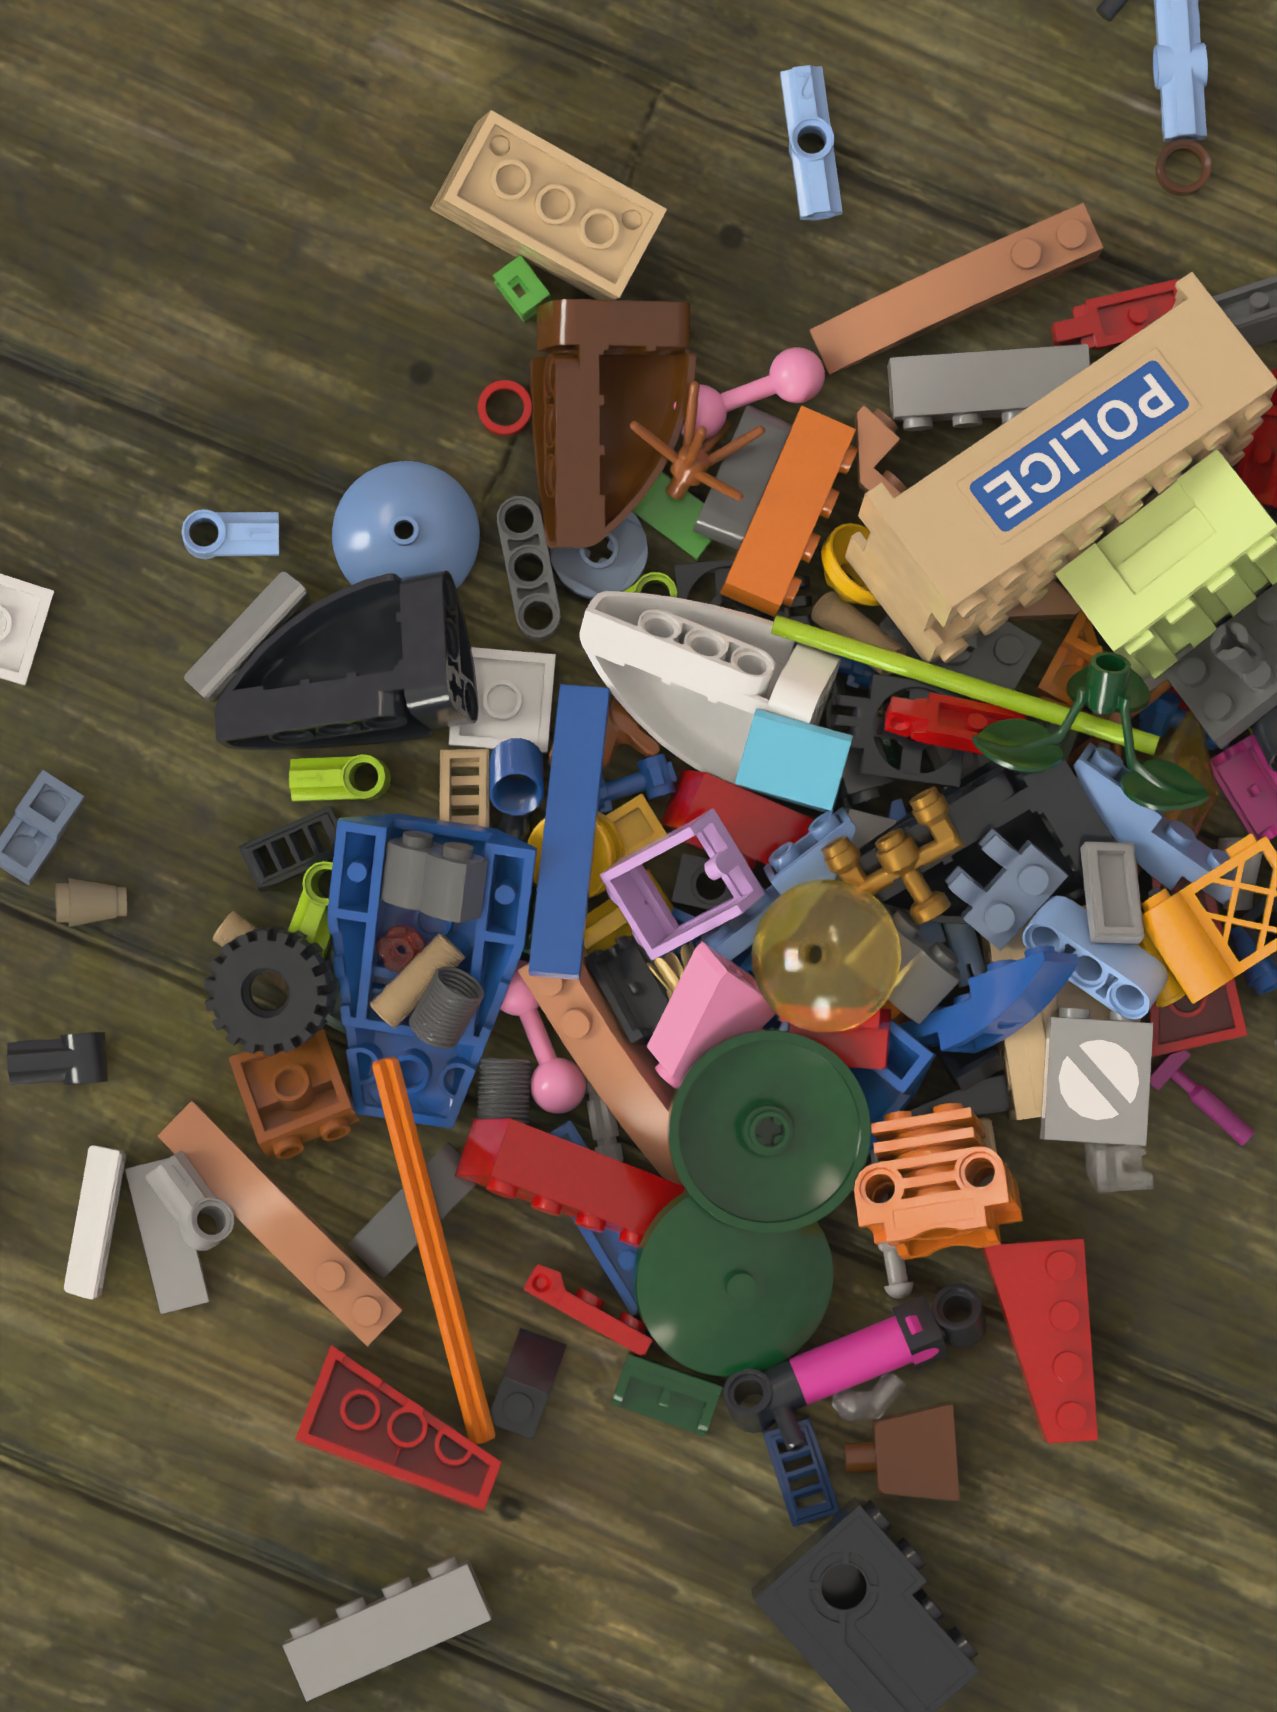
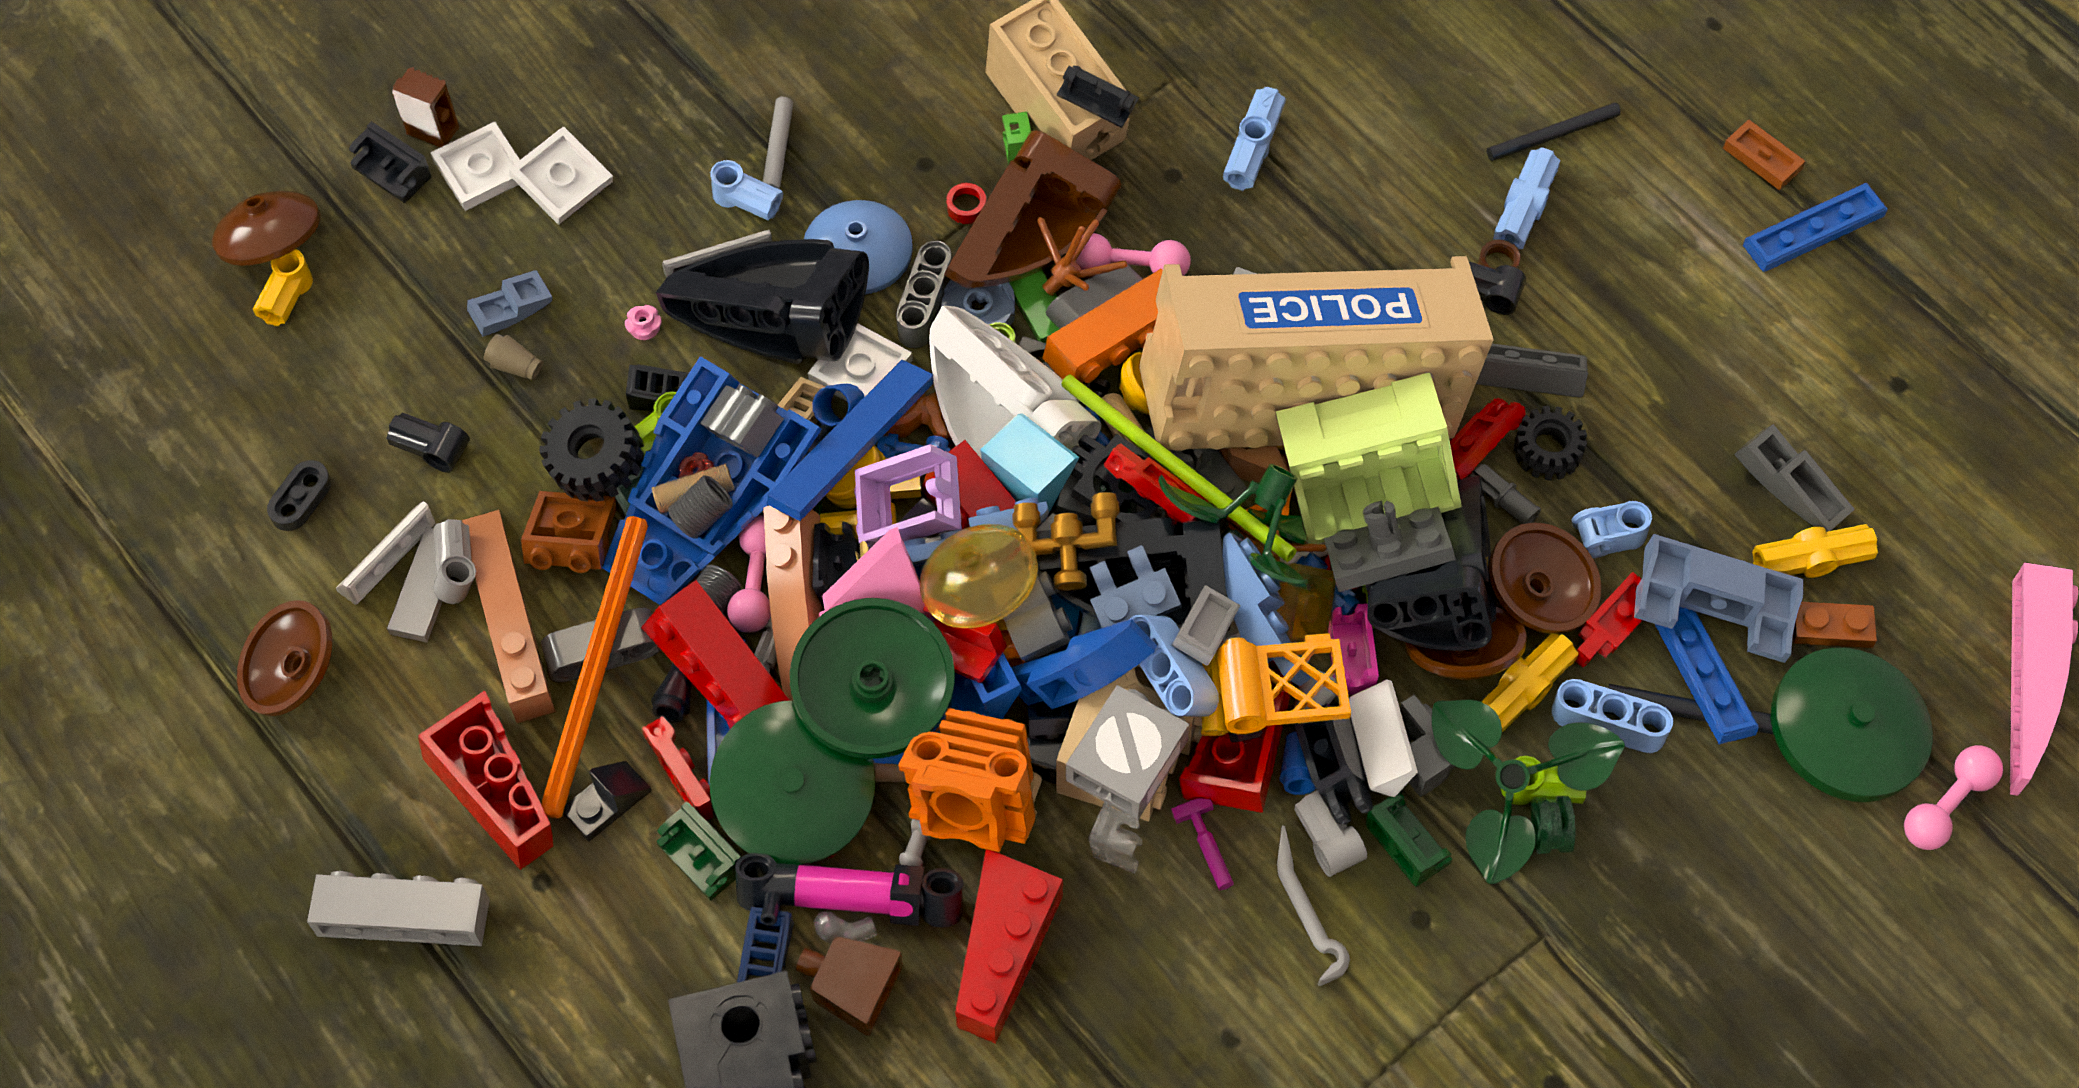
camera: 30 degrees right, 25 degrees down
lime piece [289,754,391,802] -> none
nougat slope [809,203,1104,376] -> none
none -> reddish brown dish [237,600,333,716]
none -> bright pink plate [625,305,662,340]
none -> black cone [651,663,692,723]
none -> light grey piece [763,97,793,190]
none -> black hinge [1056,65,1139,128]
none -> black piece [1469,261,1526,315]

